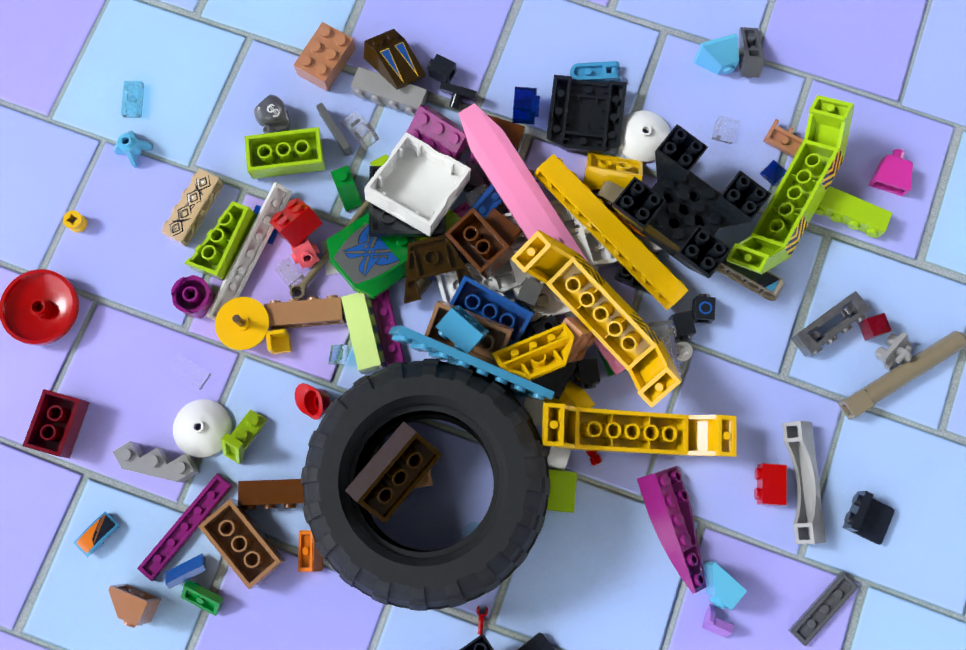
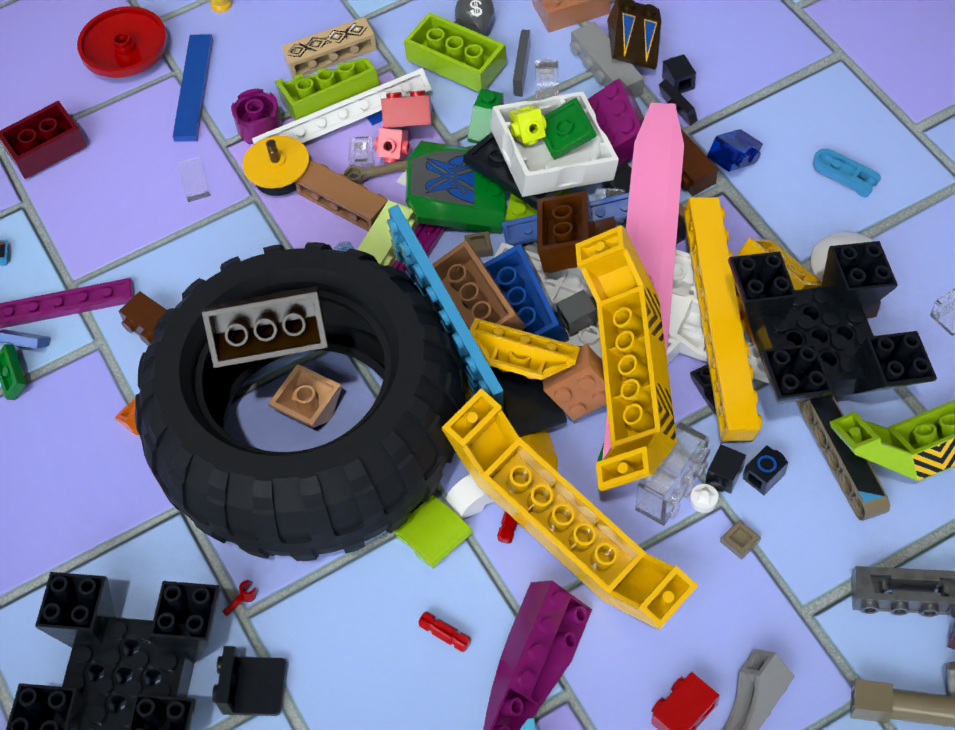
camera: 45 degrees right, 20 degrees down
light grey brick [113,441,200,483] -> none
white dish [173,399,232,458] -> none
medium nougat brick [198,499,286,589] -> none
lime bracket [221,409,267,465] -> none
yellow panel [266,329,292,355] -> none
dark brown wing [404,234,472,304] -> none
dark azure brick [436,305,489,354] -> none
black wedge [546,74,627,154] -> none
black brick [574,358,600,389] -> none
none -> blue tile [173,34,213,142]
none -> red axle [418,612,471,652]
none -> neon yellow brick [509,105,547,145]
none -> green tile [543,98,597,160]
none -> dark tan tile [720,520,761,560]

